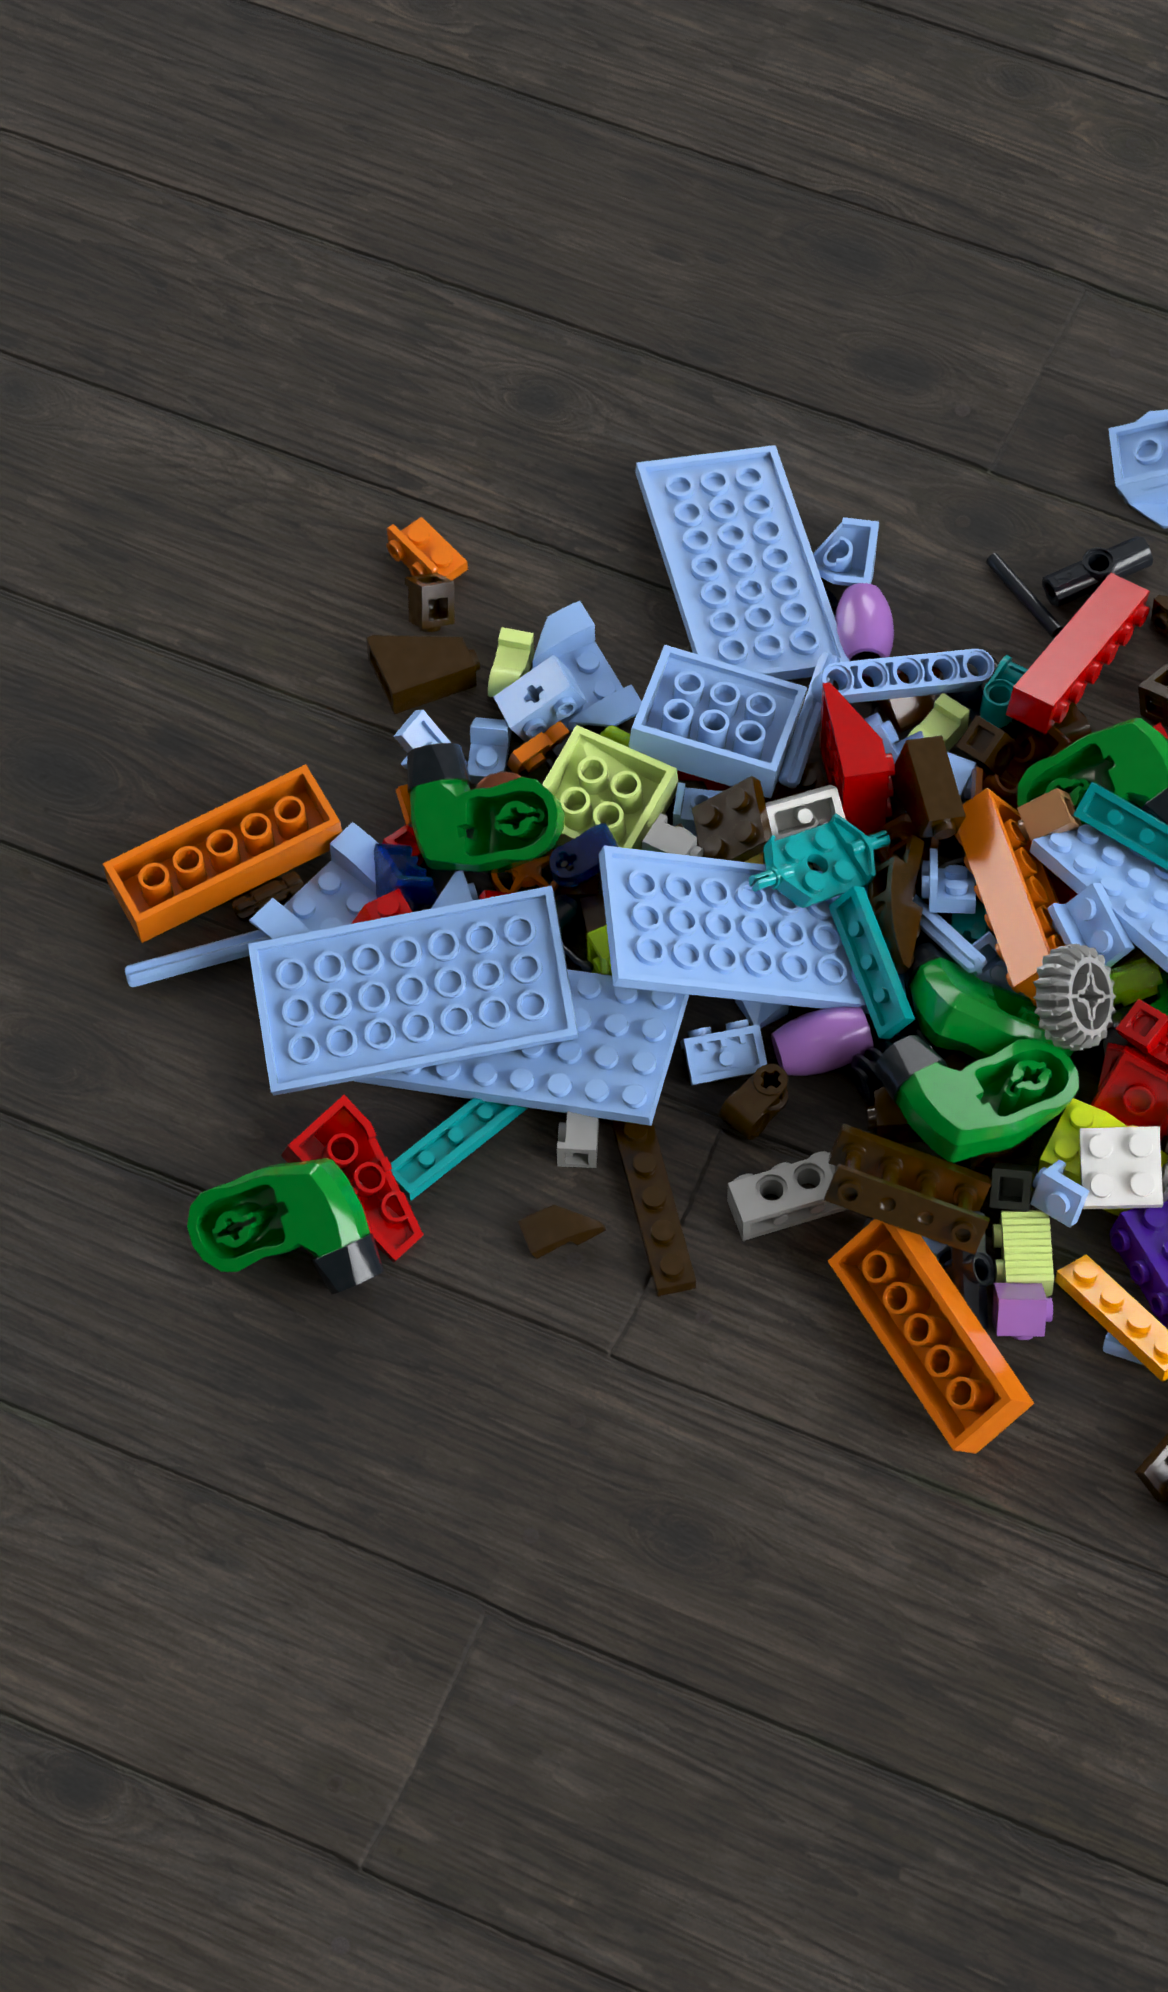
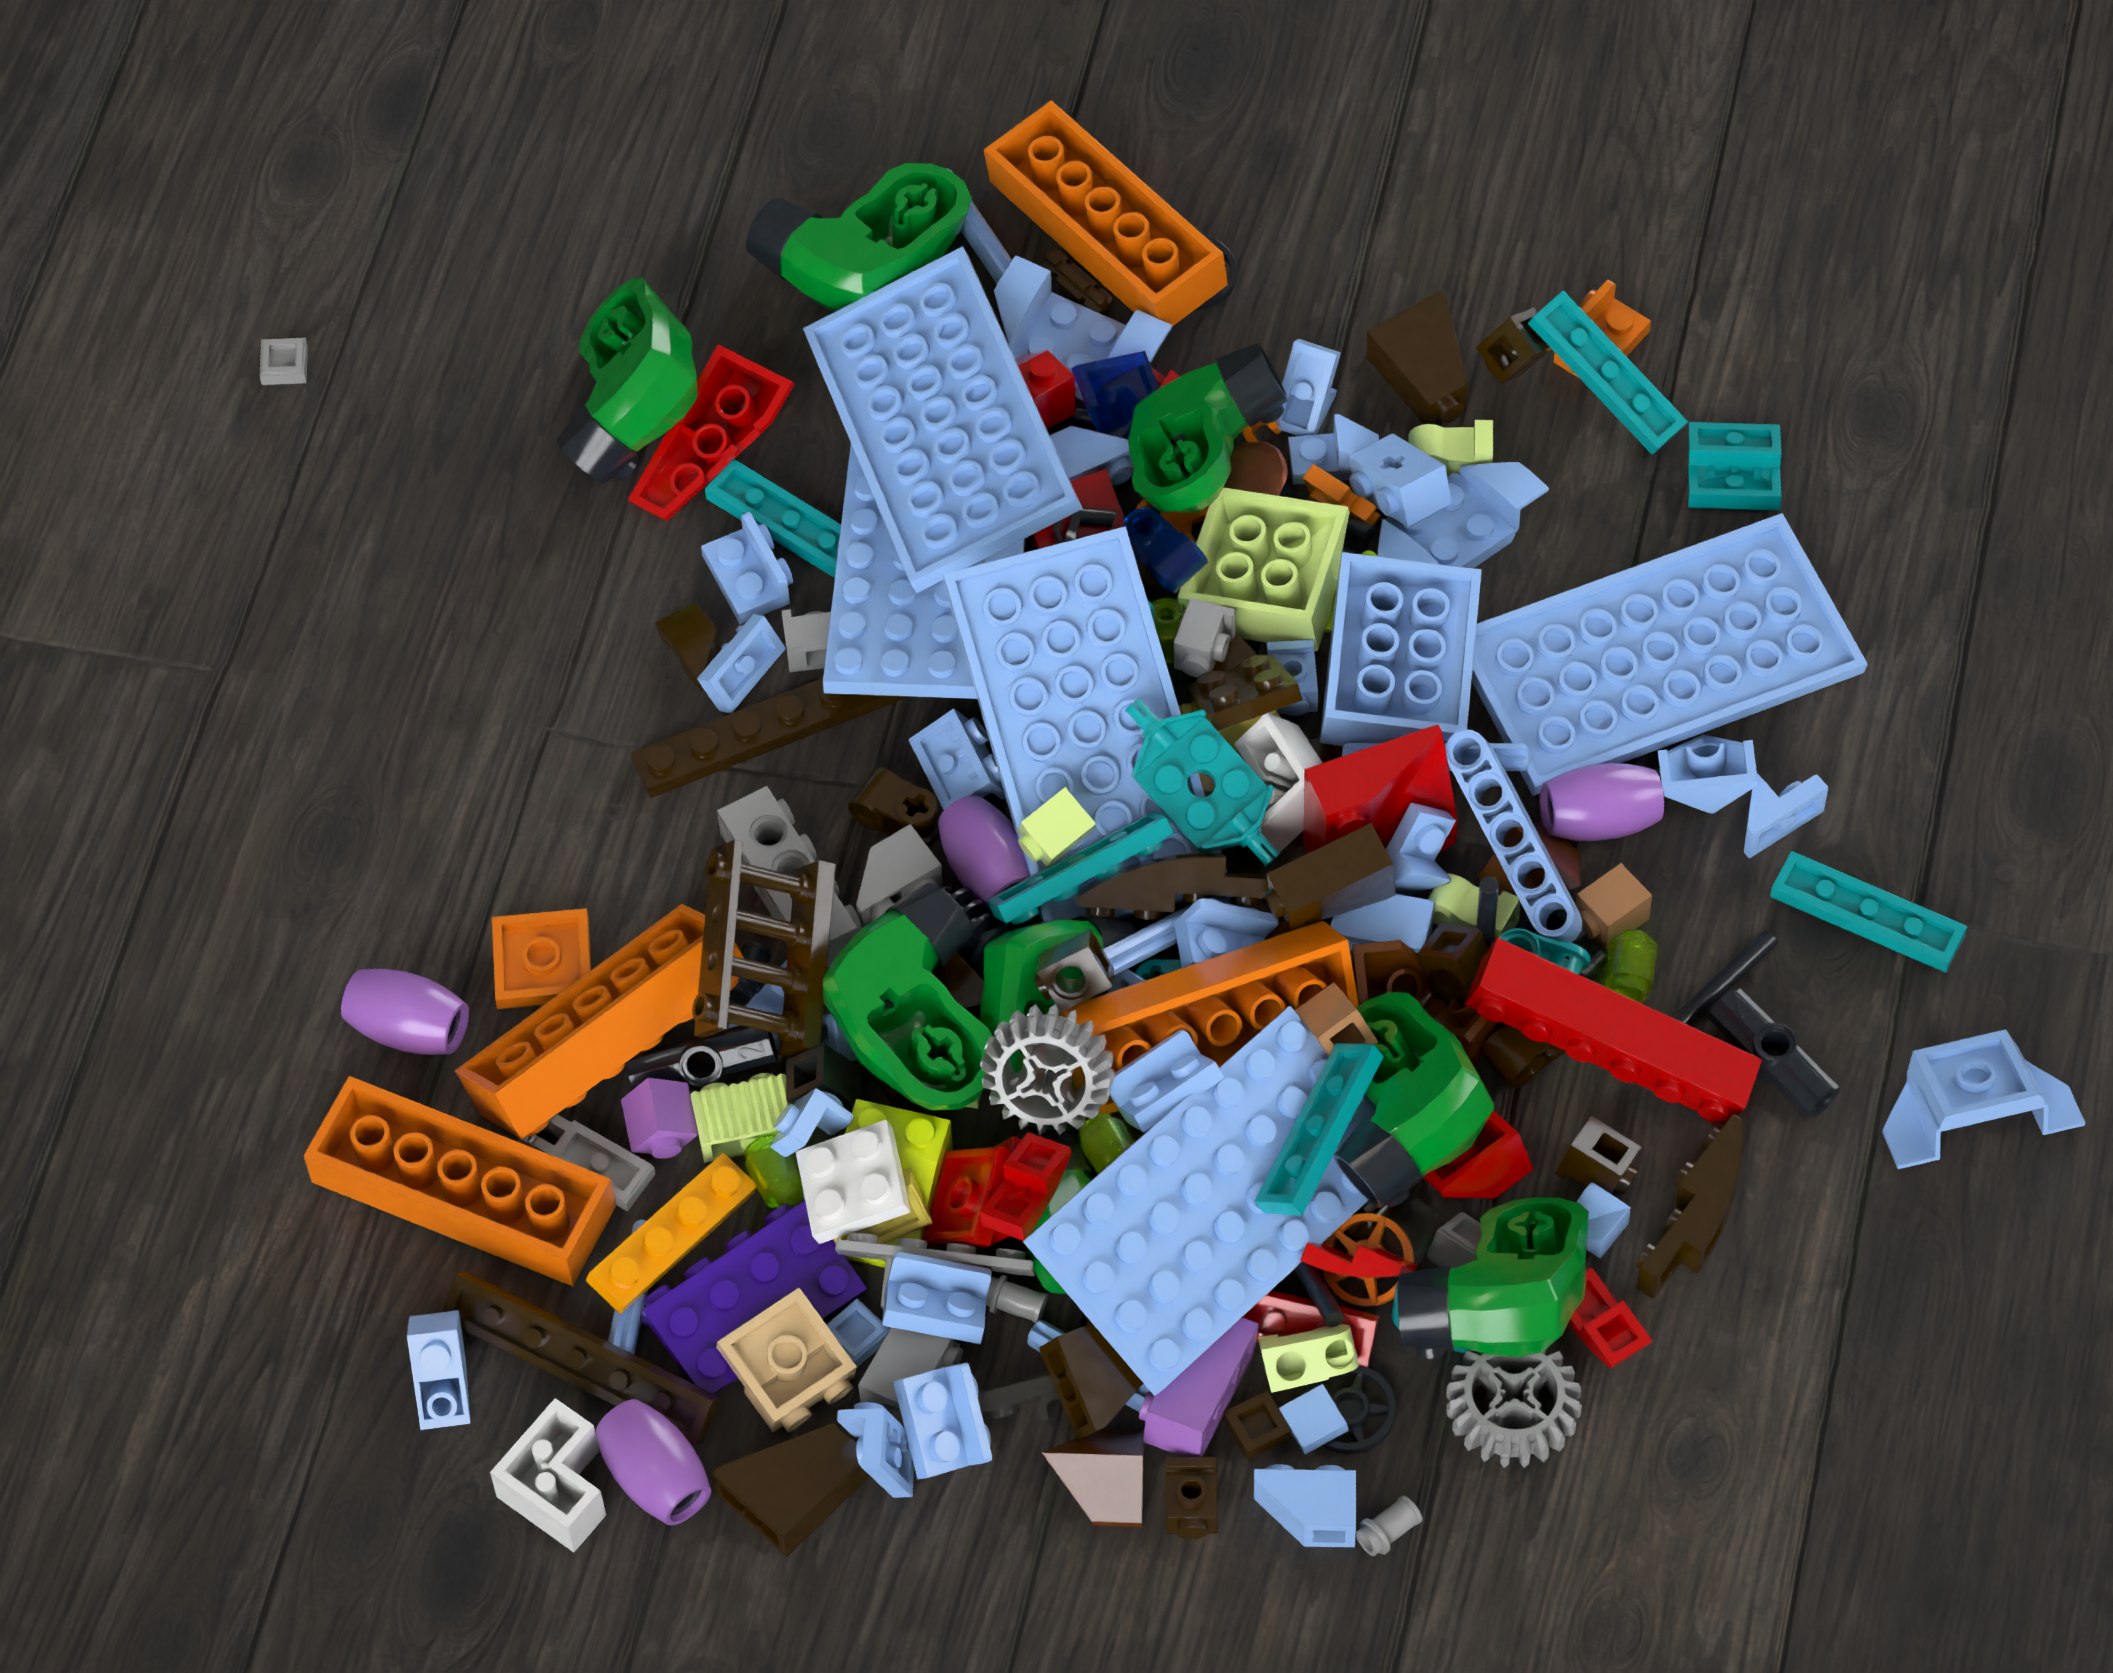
camera: 80 degrees right, 0 degrees up
none -> light grey tile [260,338,308,385]
none -> orange brick [303,1076,617,1286]
none -> medium lavender piece [341,969,469,1055]
none -> orange plate [492,908,591,1009]
none -> light grey hinge [518,1114,655,1212]
none -> light blue plate [697,614,786,714]
none -> light blue bracket [701,512,793,624]
none -> clear neon green brick [744,1134,804,1208]
none -> green piece [746,163,972,312]
none -> light grey slope [856,824,943,928]
none -> yellowish green brick [1017,787,1096,867]
none -> brick [1034,928,1114,1012]
none -> black bar [1476,877,1499,949]
none -> teal plate [1528,290,1688,455]
none -> medium nougat brick [1576,863,1652,950]
none -> clear neon green brick [1605,929,1658,1003]
none -> teal slope [1688,422,1782,510]
none -> light blue slope [1744,774,1828,859]
none -> teal plate [1770,851,1967,973]

